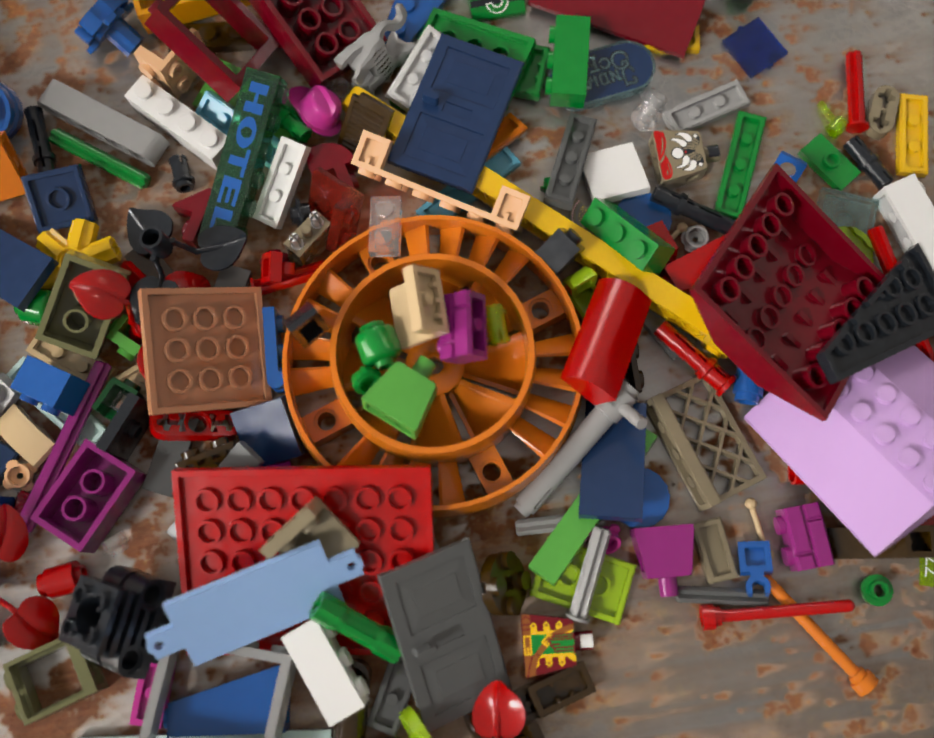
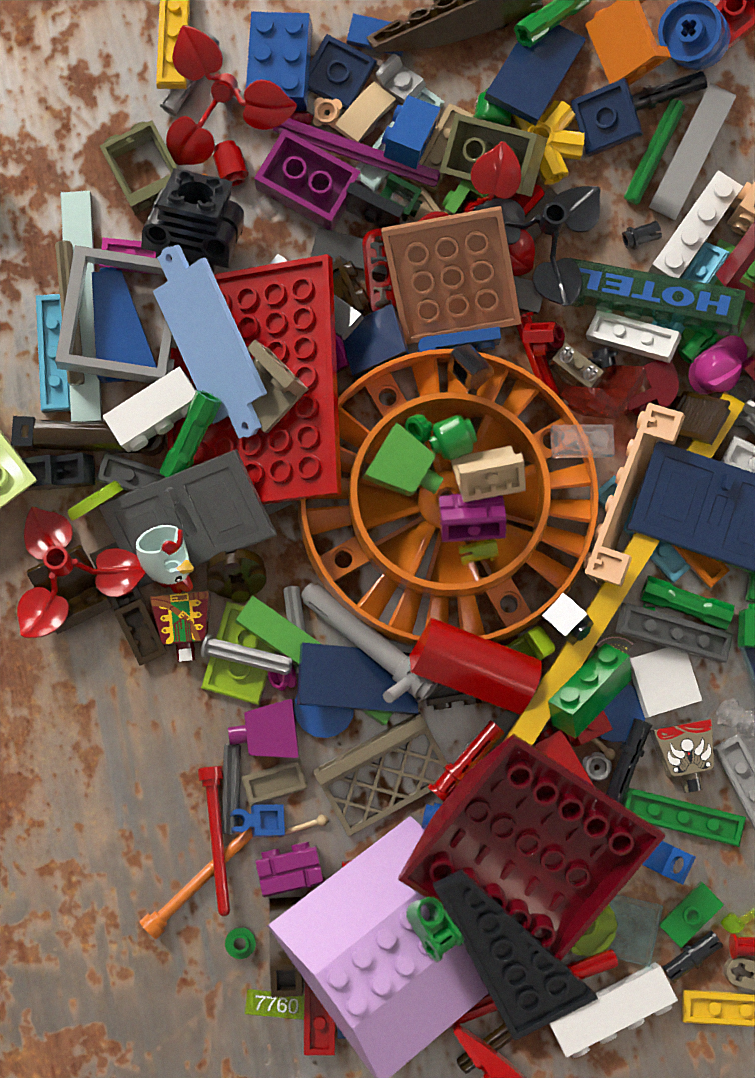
camera: 85 degrees right, 5 degrees up
dark red slope [172,188,221,248] -> none
none -> light aqua piece [136,525,194,594]
none -> green piece [406,897,464,962]
none -> green axle [639,575,735,630]

